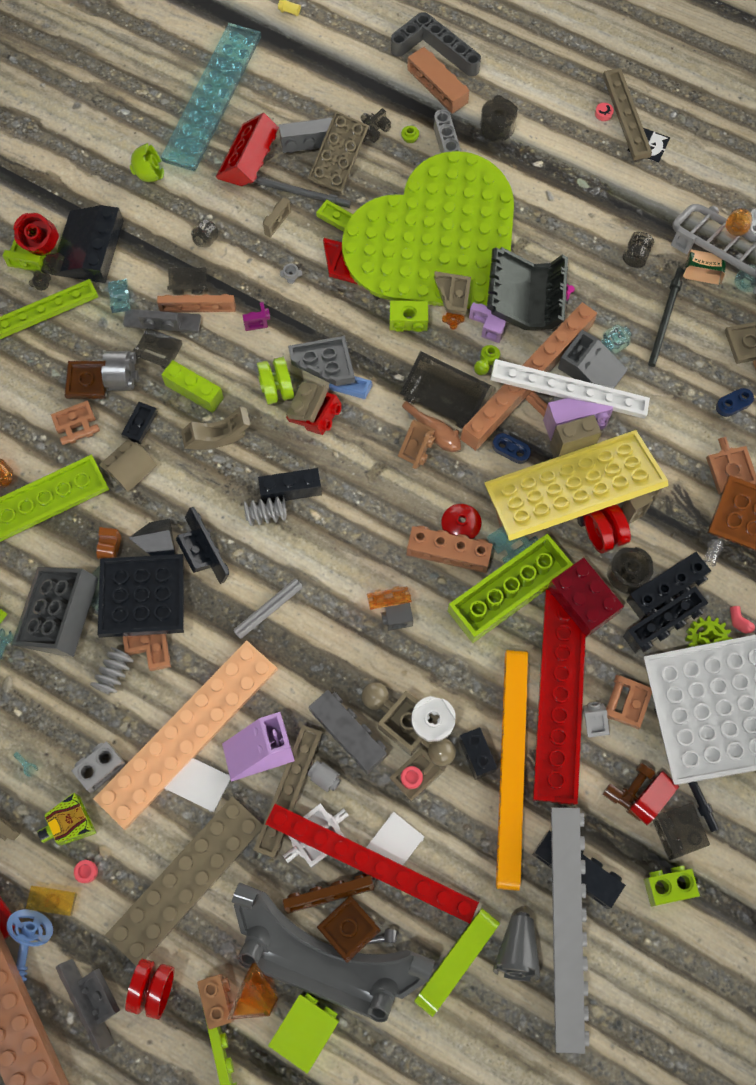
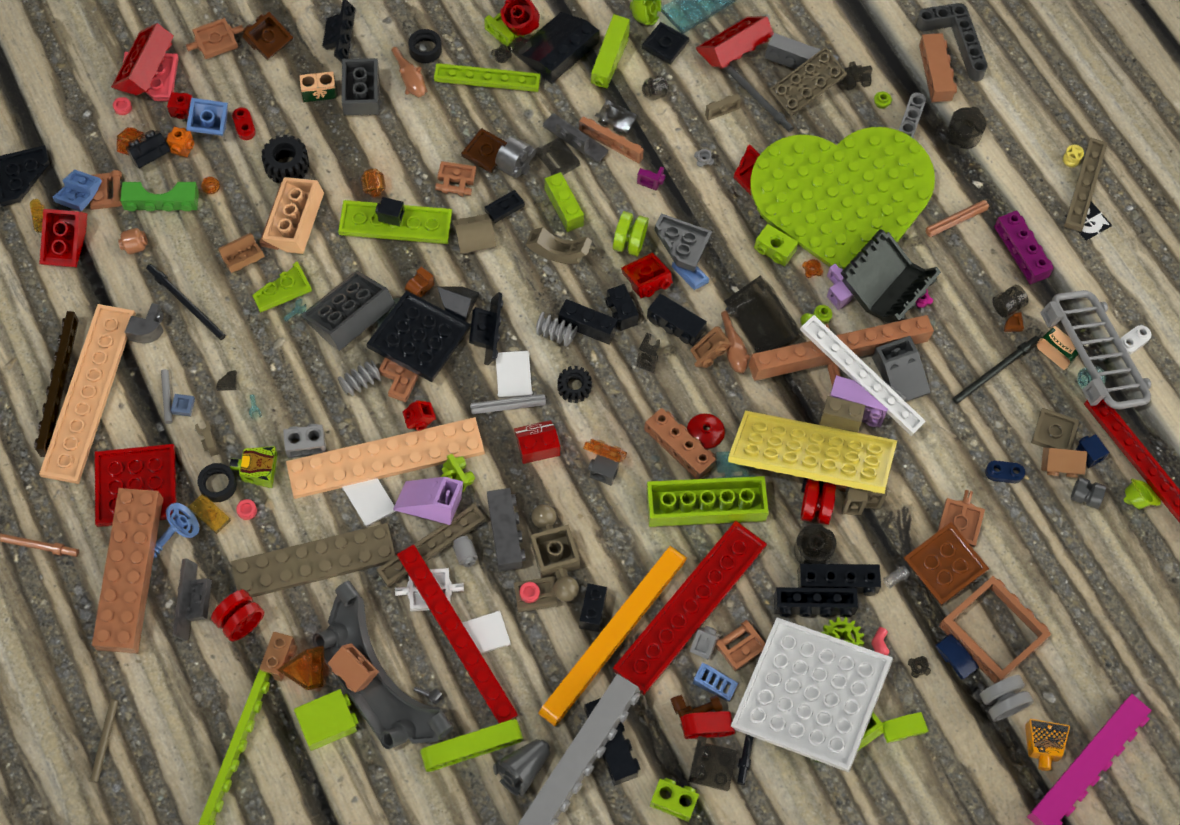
camera: 30 degrees right, 5 degrees down
clear light blue slope [108,279,131,313] -> none
reddish brown plate [283,874,374,914] -> none
dark tan plate [286,382,328,422] -> none
lime plate [316,199,353,232] -> none
reddish brown plate [317,895,381,963] -> none
white plate [412,696,455,742] -> none
dark tan wing [434,271,471,315] -> none
dark blue plate [492,433,531,464] -> none
dark red brick [547,557,624,637] -> none
coral tile [595,103,614,121] -> none
clear light blue head [601,324,632,353] -> none
clear orange head [726,208,753,236] -> none
none -> black tyre [197,463,237,502]
none -> nougat brick [327,643,379,693]
none -> black brick [375,197,405,227]
none -> red brick [402,400,436,431]
none -> lime hips [441,454,475,492]
none -> white piece [496,351,533,399]
none -> red slope [514,420,560,464]
none -> black tyre [557,366,592,403]
none -> lime slope [591,14,630,88]
none -> black brick [605,284,639,331]
none -> clear smoke hinge [637,333,660,373]
none -> black plate [641,22,689,65]
none -> black brick [647,293,707,346]
none -> medium blue slope [693,662,738,702]
none -> nougat axle [925,200,989,237]
none -> magenta brick [994,210,1054,285]
none -> dark orange tile [1004,312,1024,332]
none -> light yellow wheel [1063,145,1084,167]

